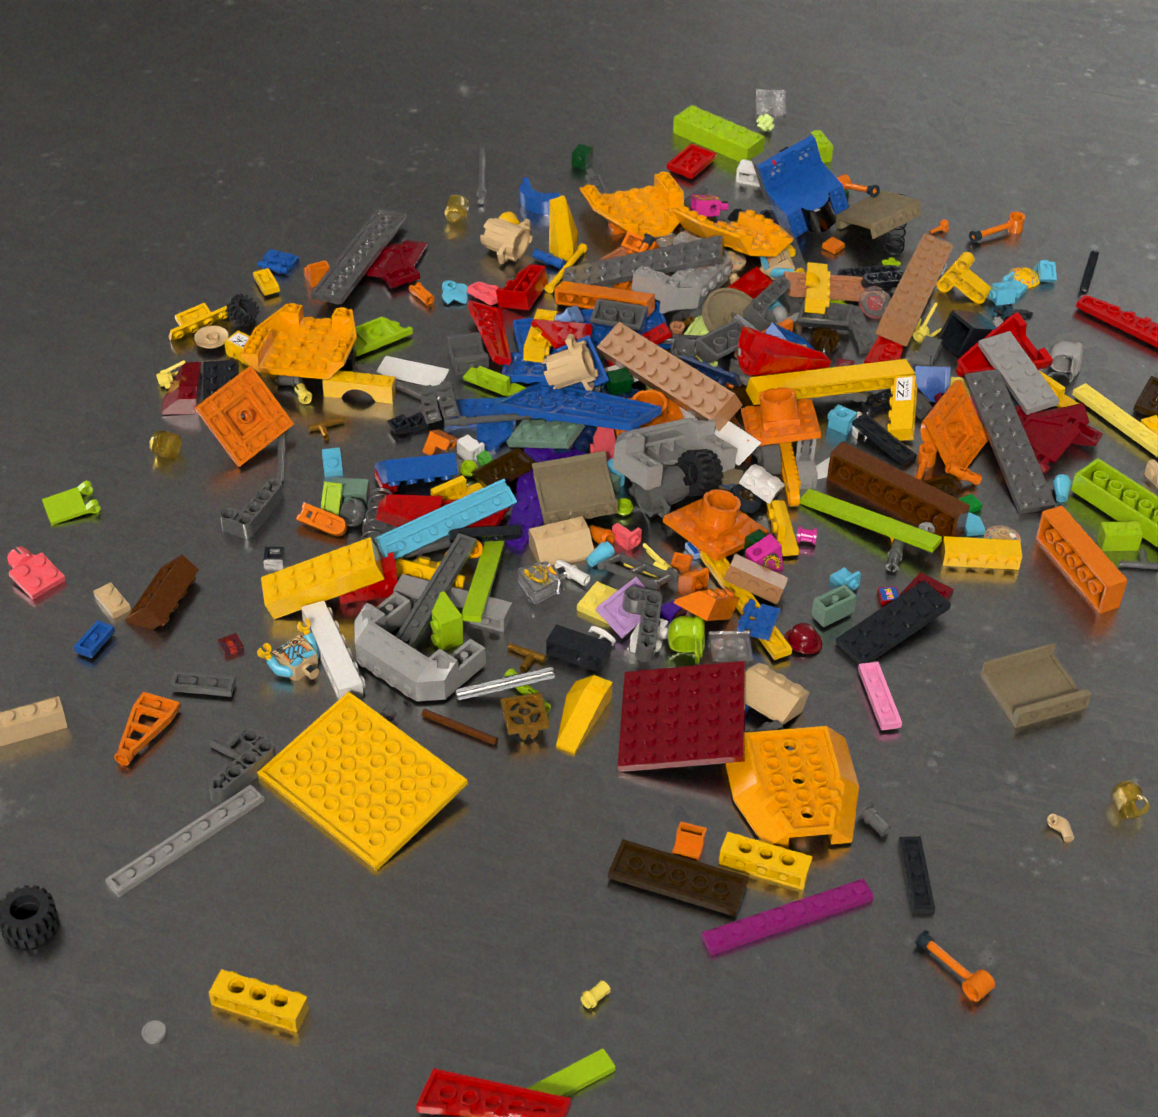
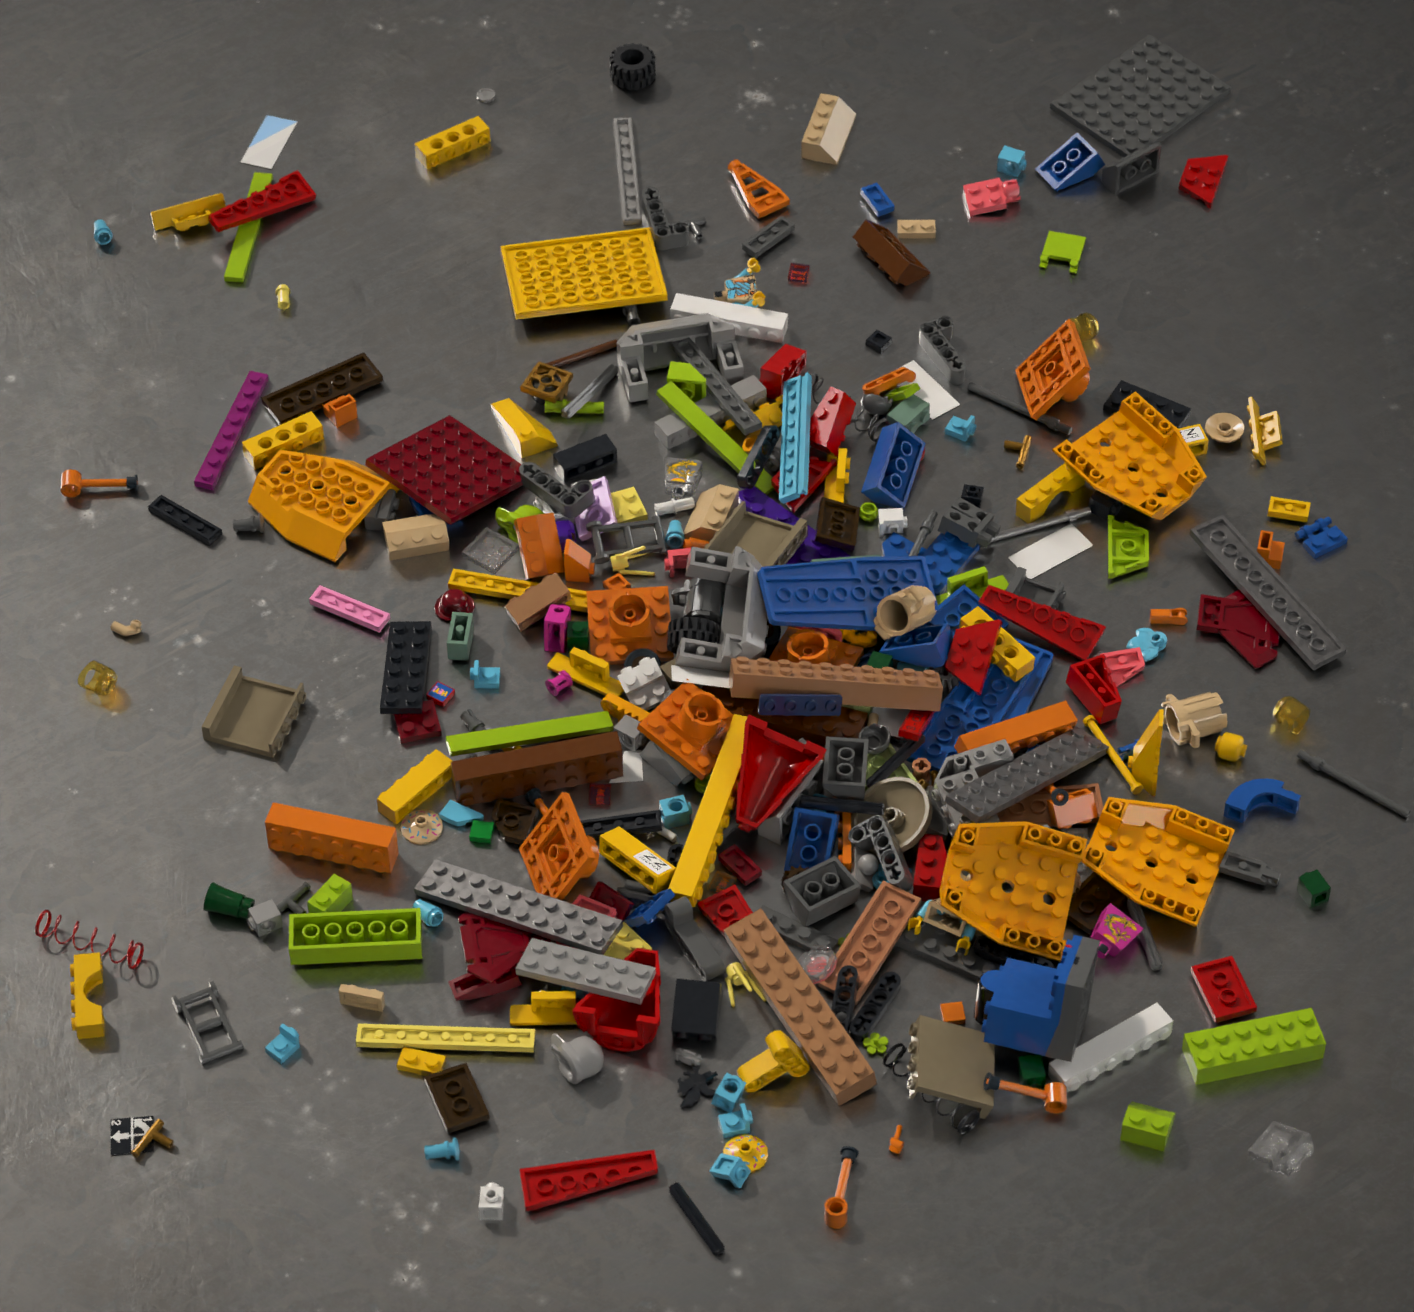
camera: 130 degrees right, 5 degrees up
light yellow plant [156,360,186,389] -> none
dark red wedge [162,362,201,415] -> none
black tyre [226,294,260,326] -> none
yellow brick [261,537,384,619] -> none
orange piece [422,429,458,455] -> none
bright green axle [476,450,493,466] -> none
pearl gold piece [508,642,547,672] -> none
medium blue piece [555,305,585,323] -> none
dark grey slope [590,299,647,333] -> none
blue plate [737,599,781,641] -> none
yellowish green gear [756,114,775,133] -> none
yellow arch [804,262,830,314] -> none
orange pin [945,461,982,486] -> none
none -> white sticker [896,360,960,420]

